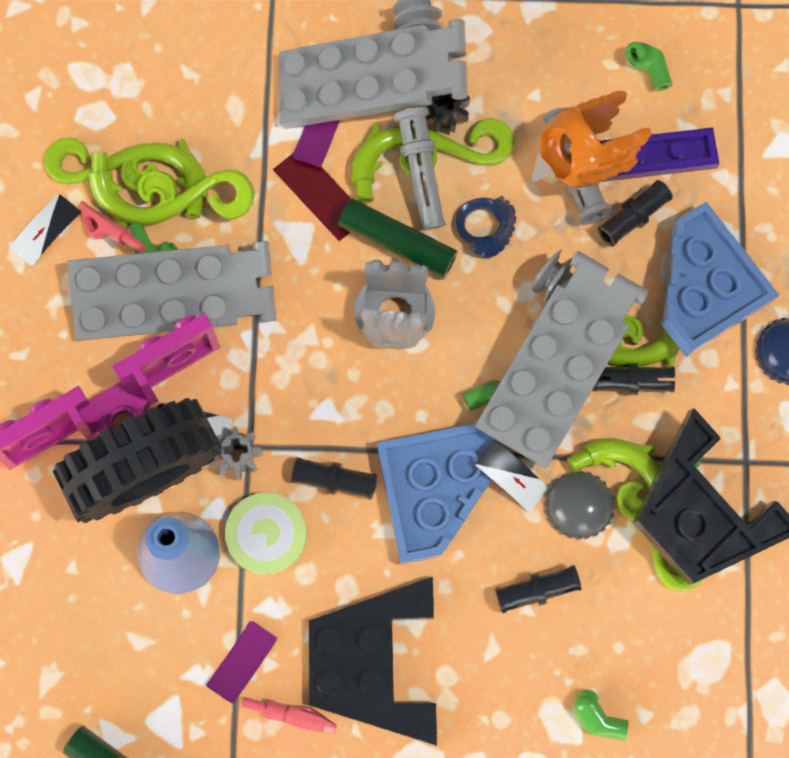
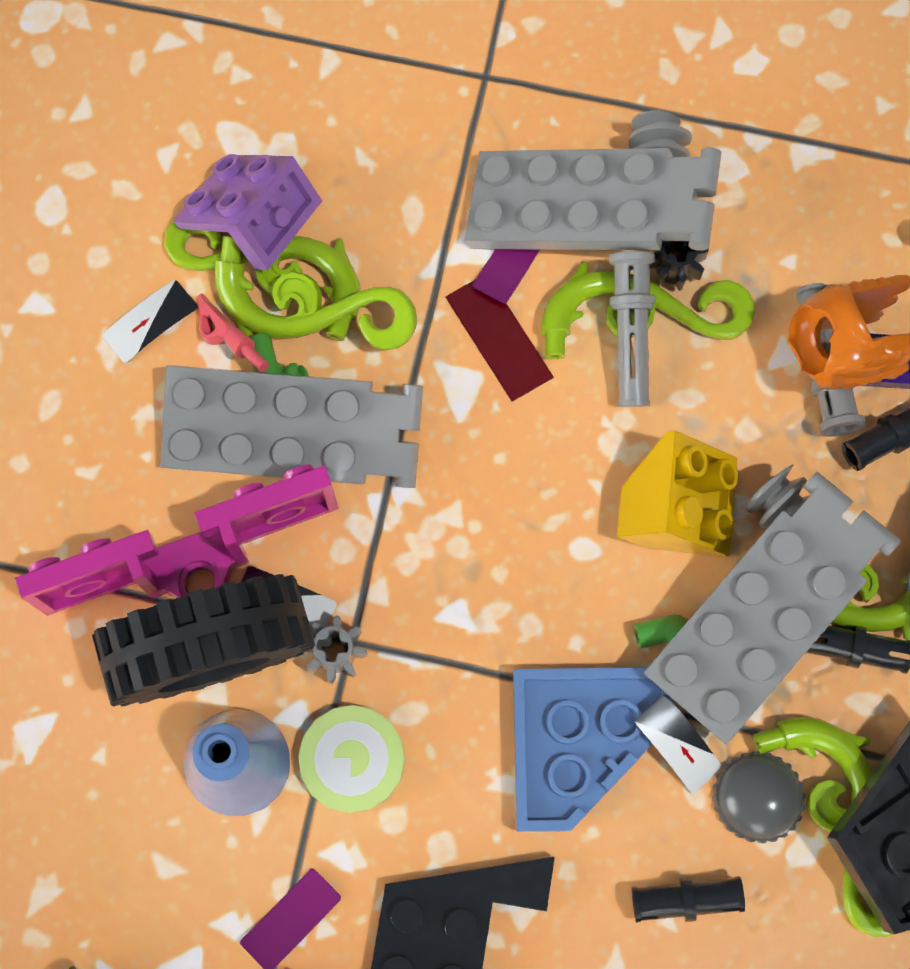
camera: 10 degrees right, 0 degrees up
black pin [291,457,377,500] -> none
dark green piece [338,198,458,279] -> none
light grey piece [354,258,435,349] -> none
dark blue piece [456,195,517,259] -> none
none -> medium lavender bracket [173,154,322,270]
none -> yellow slope [617,430,738,557]

